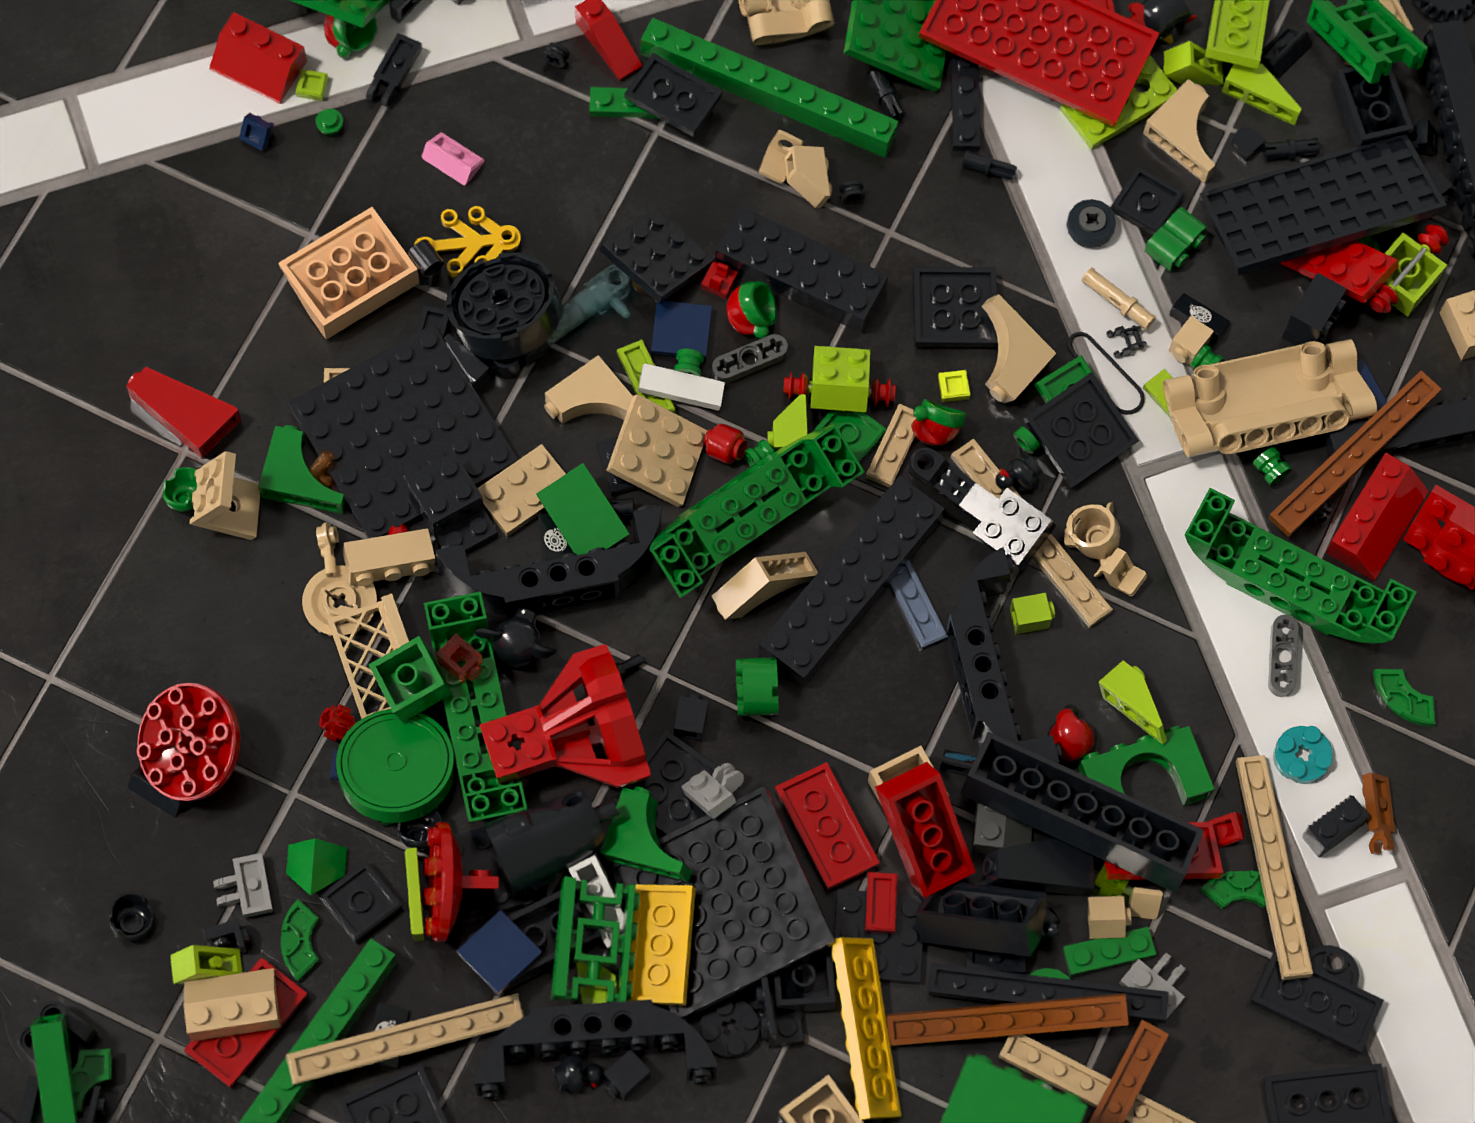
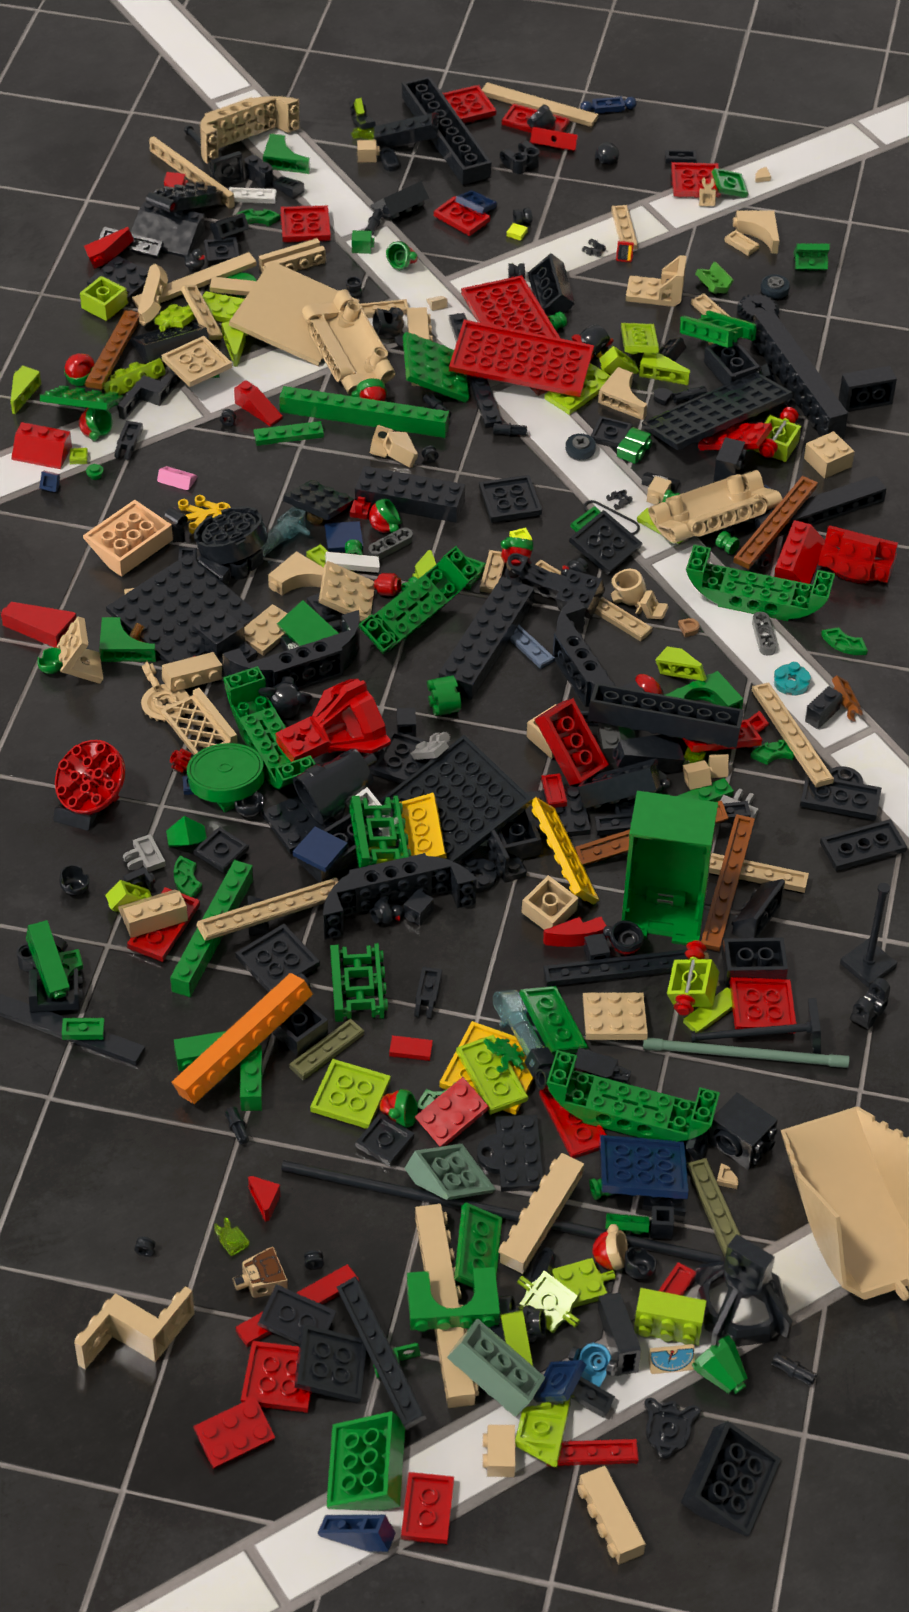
camera: 10 degrees left, 20 degrees down
green brick [369,636,453,723] -> none
lime tile [405,848,425,942] -> none
red bracket [423,822,499,942] -> none
clear red brick [436,633,483,683] -> none
green arch [600,787,692,882] -> none
black plate [624,53,722,137] -> none
tan arch [712,552,818,620] -> none
red plate [775,762,880,891] -> none
lime brick [783,346,896,412] -> none
tan arch [981,294,1056,404] -> none
lime brick [1010,593,1055,634] -> none
green tile [1014,426,1040,454] -> none
tan pin [1081,267,1156,331] -> none
none -> piece [351,378,387,402]
none -> medium nougat tile [678,618,699,637]

